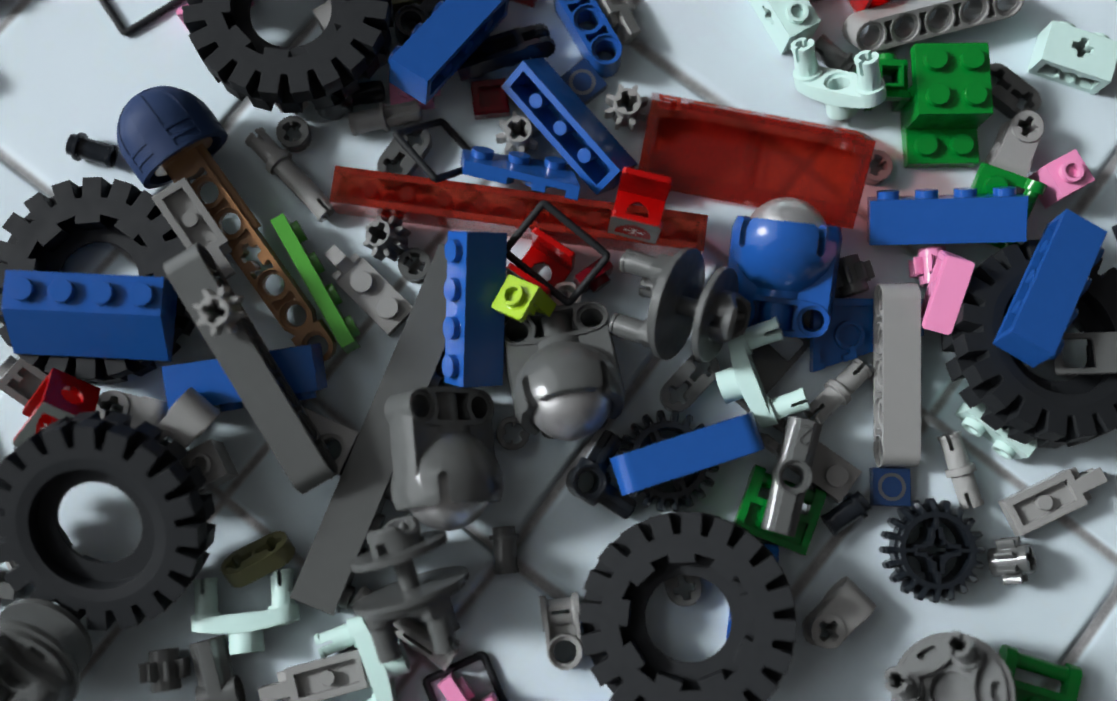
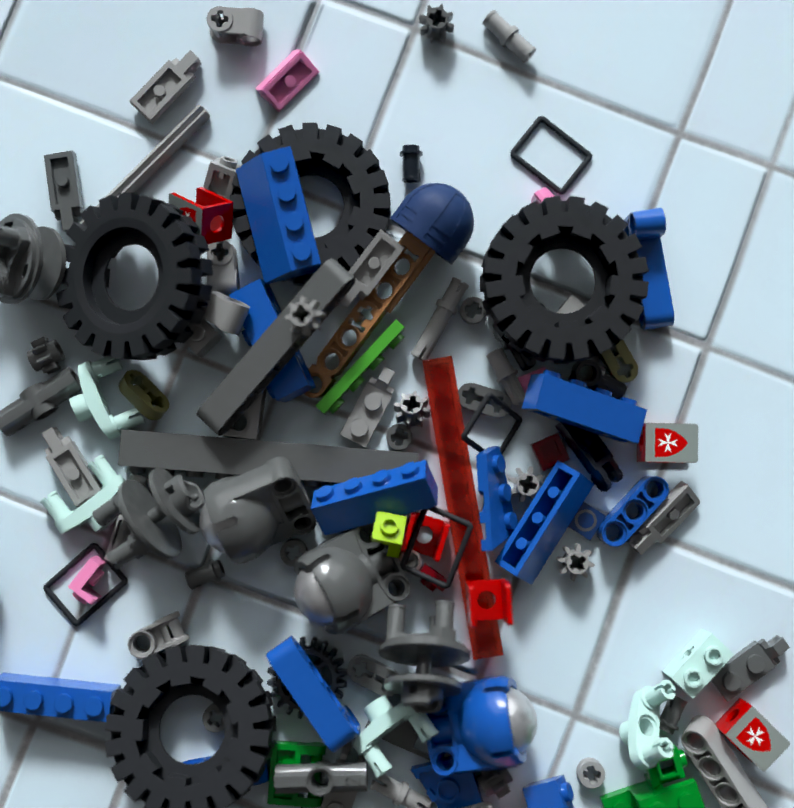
camera: 75 degrees right, 5 degrees up
black axle [566,430,637,519] -> none
clear red windscreen [637,92,876,230] -> none

